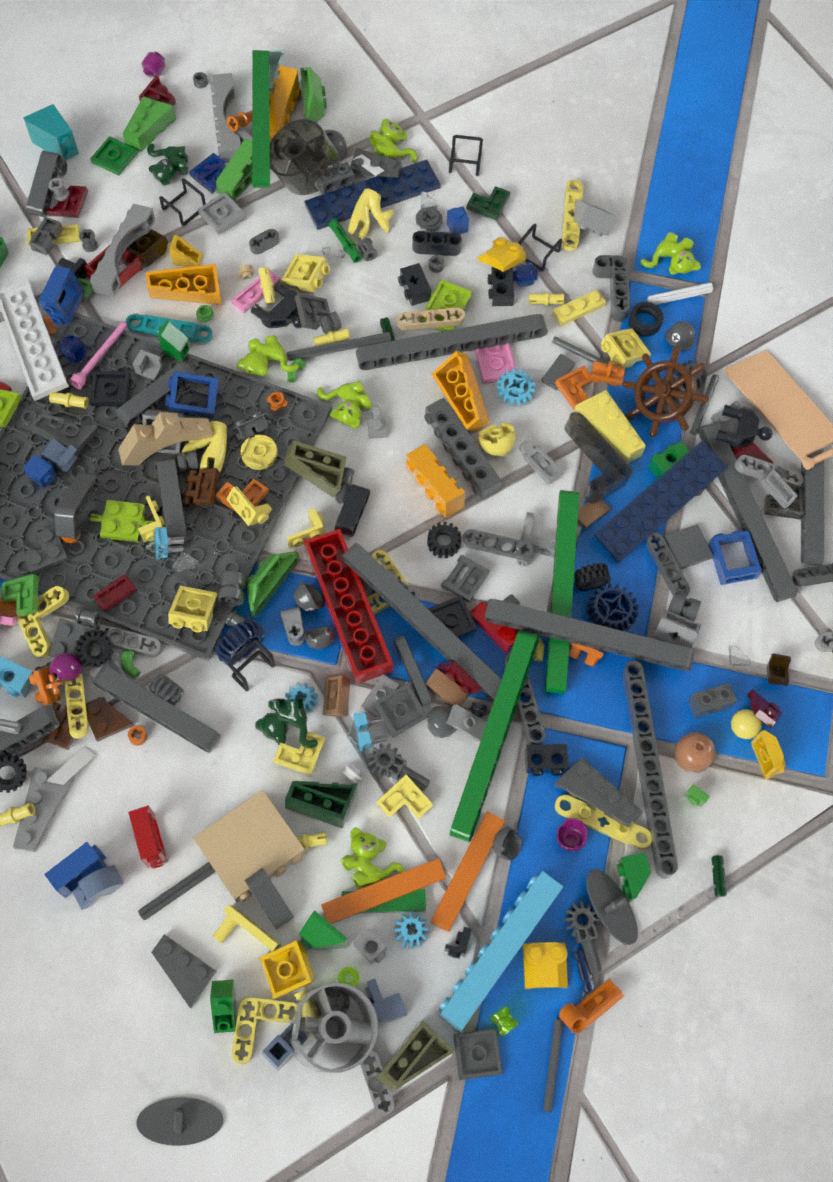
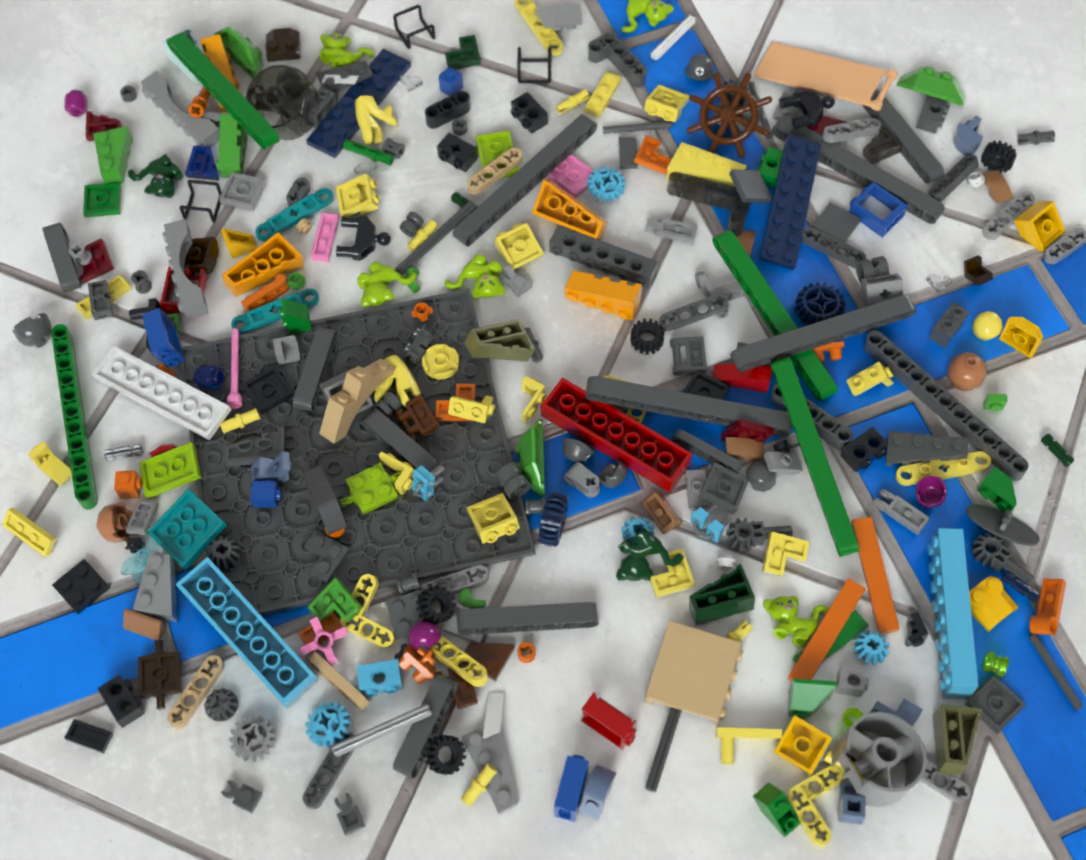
camera: 30 degrees left, 5 degrees down
teal slope [23,104,79,160] -> none
dark red plate [93,574,137,613] -> none
dark grey gear [149,674,184,706] -> none
dark grey wing [151,934,217,1008] -> none
blue window [165,371,218,418] -> none
clear tile [172,552,199,572] -> none
black piece [228,640,275,691] -> none
dark grey beam [244,868,294,930] -> none
light yellow pin [258,267,276,304] -> none
dark grey plate [295,293,330,330] -> none
black beam [334,484,370,537] -> none
dark grey gear [416,207,443,231] -> none
yellow slope [477,237,526,272] -> none
light yellow cylinder [479,423,516,457] -> none
dark grey hair [493,826,522,861] -> none
clear blue head [513,263,538,287] -> none
black tyre [574,563,611,591] -> none
orange hips [590,361,625,387] -> none
black tyre [629,302,663,337] -> none
wing [747,689,782,728] -> none
light grey plate [759,469,797,509] -> none
none -> orange plate [241,274,289,313]
none -> teal piece [255,188,334,242]
none -> dark brown slope [265,28,301,62]
none -> light yellow plate [494,223,544,270]
none -> dark grey tile [729,169,773,203]
none -> light yellow bracket [847,362,894,396]
none -> light grey hinge [872,489,930,535]

